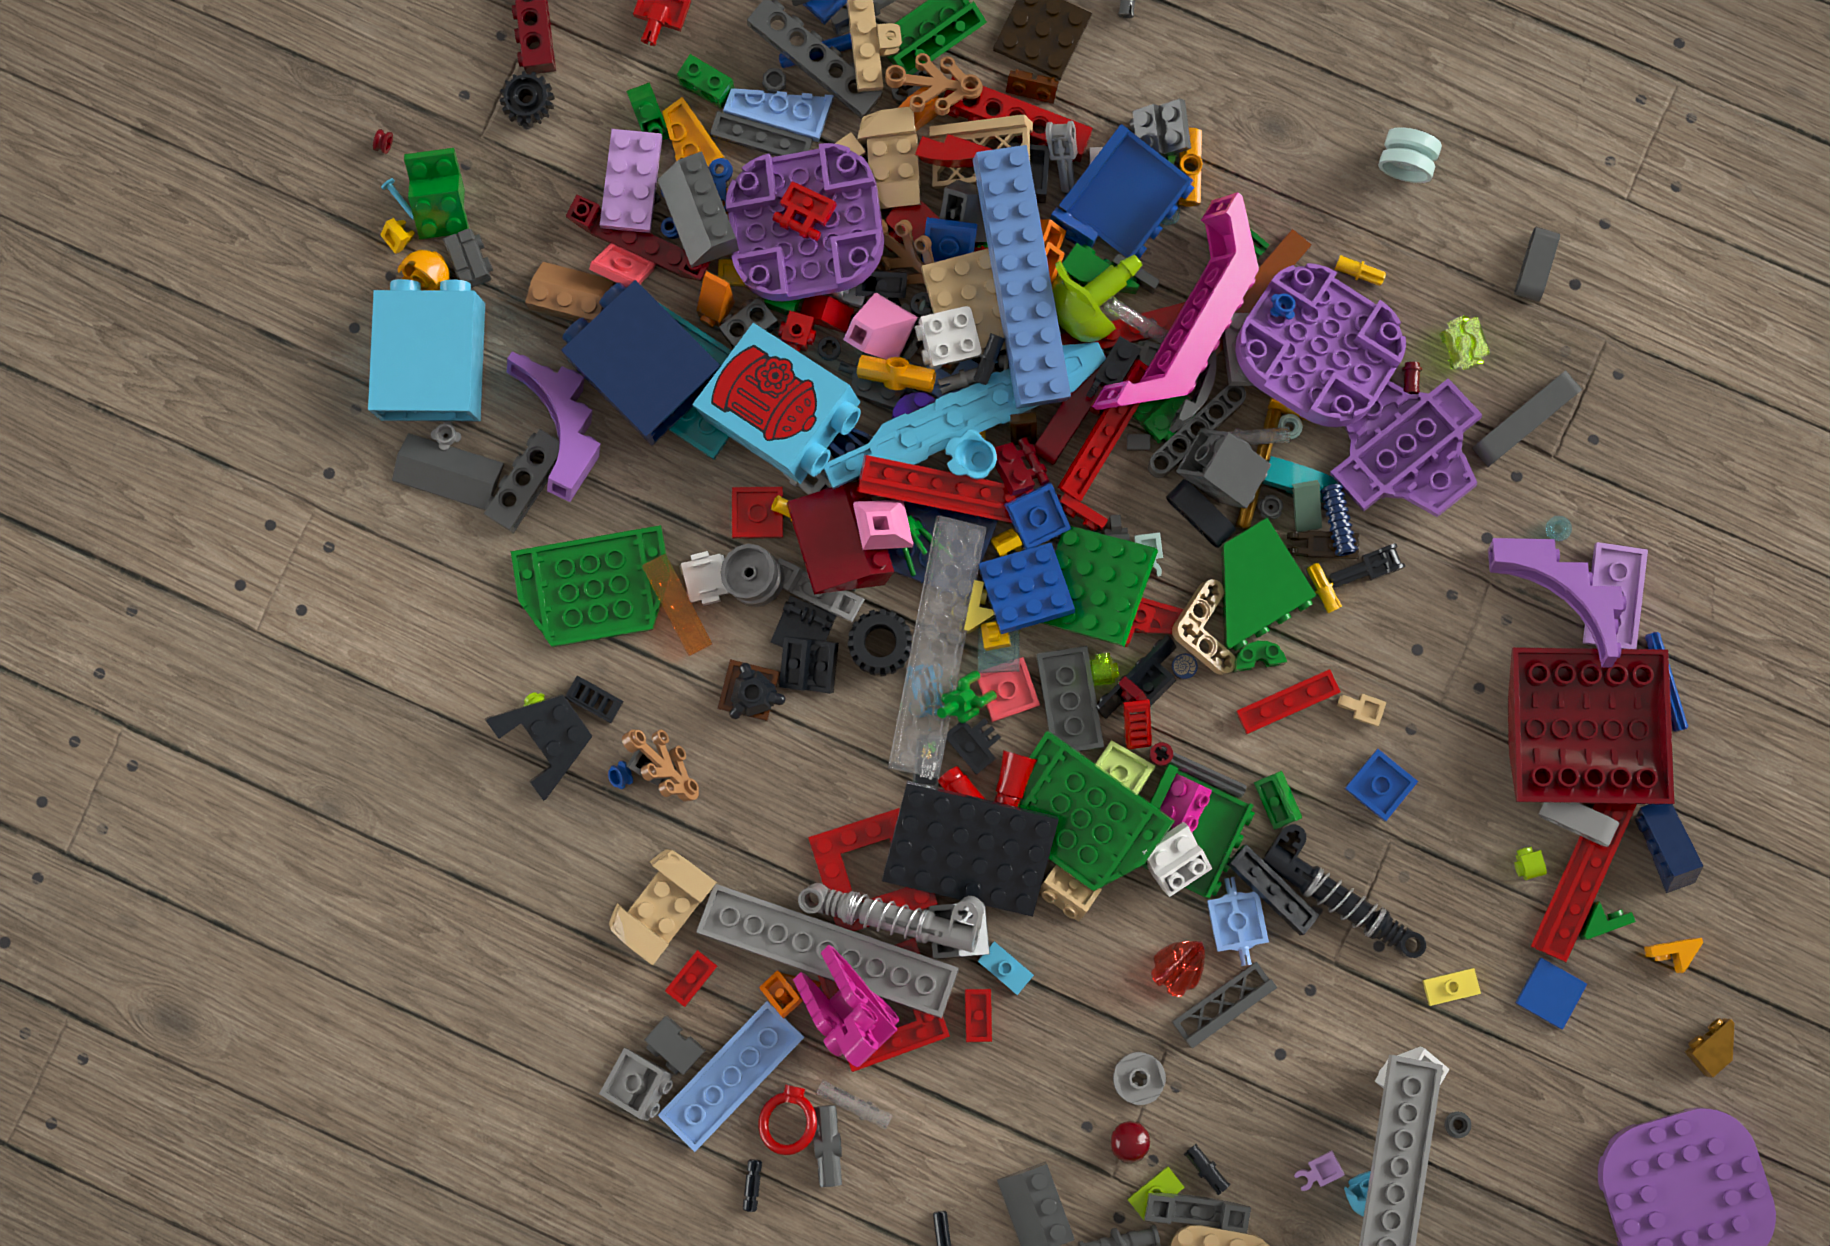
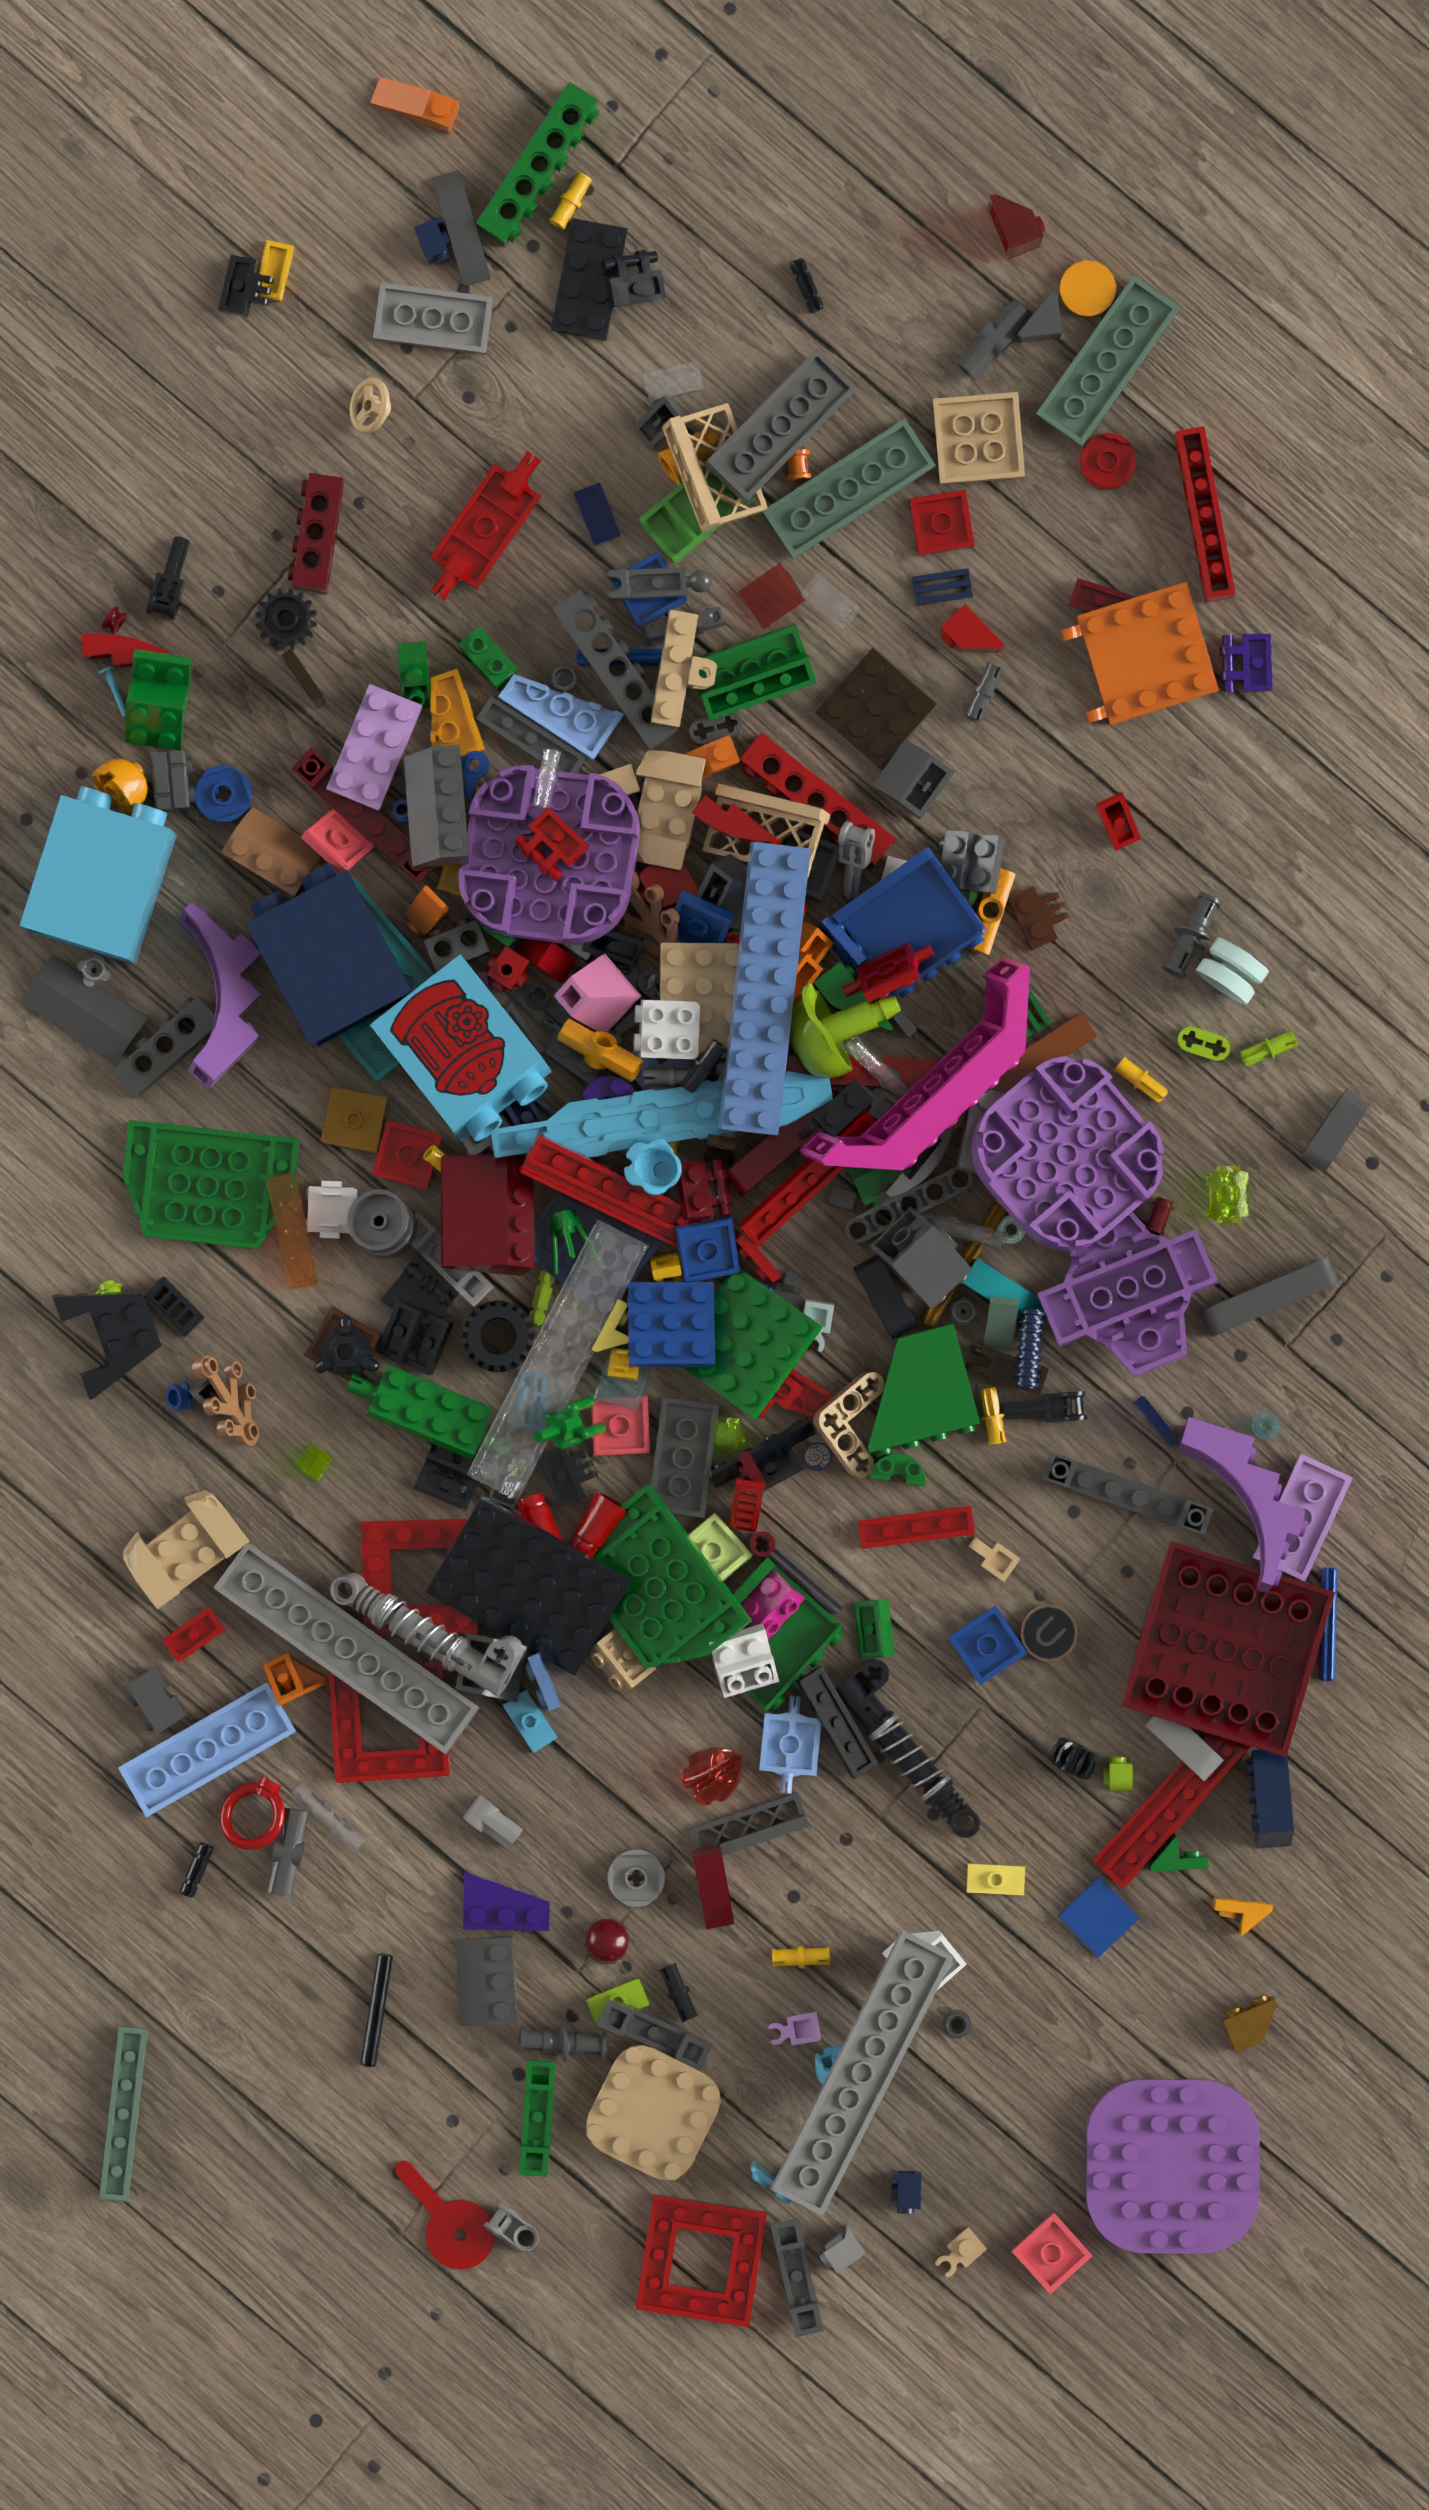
camera: 10 degrees right, 5 degrees up
yellow tile [381,218,414,254] -> none
light grey plate [599,1047,673,1121] -> none
dark pink piece [793,945,899,1067] -> none
bright pink slope [853,500,913,550] -> none
medium nougat plant [885,53,983,116] -> none
red plate [965,989,992,1042] -> none
reddish brown hinge [1006,69,1059,104] -> none
blue plate [1270,294,1296,320] -> none
none -> red slope [81,633,170,668]
none -> black connector [146,536,190,621]
none -> blue plate [195,765,252,823]
none -> dark brown tile [282,648,327,709]
none -> clear neon green slope [294,1442,334,1482]
none -> pearl gold plate [321,1087,388,1153]
none -> green plate [346,1364,511,1460]
none -> black slope [414,1444,490,1511]
none -> light grey piece [462,1794,523,1849]
none -> dark purple wing [463,1871,550,1931]
none -> medium blue plate [525,1653,561,1711]
none -> lime axle [528,1269,556,1326]
none -> clear pin [532,749,561,809]
none -> dark red slope [691,1845,734,1930]
none -> yellow pin [772,1946,831,1969]
none -> red plate [842,942,934,1003]
none -> dark grey slope [872,739,955,819]
none -> reddish brown hinge [1008,887,1069,951]
none -> black tile [1020,1604,1078,1662]
none -> dark grey slope [1042,1452,1214,1535]
none -> black gear [1050,1738,1100,1780]
none -> red slope [1096,792,1141,851]
none -> clear blue tile [1133,1396,1178,1447]
none -> dark grey piece [1162,892,1222,979]
none -> lime beam [1177,1026,1230,1062]
none -> lime axle [1240,1030,1298,1066]

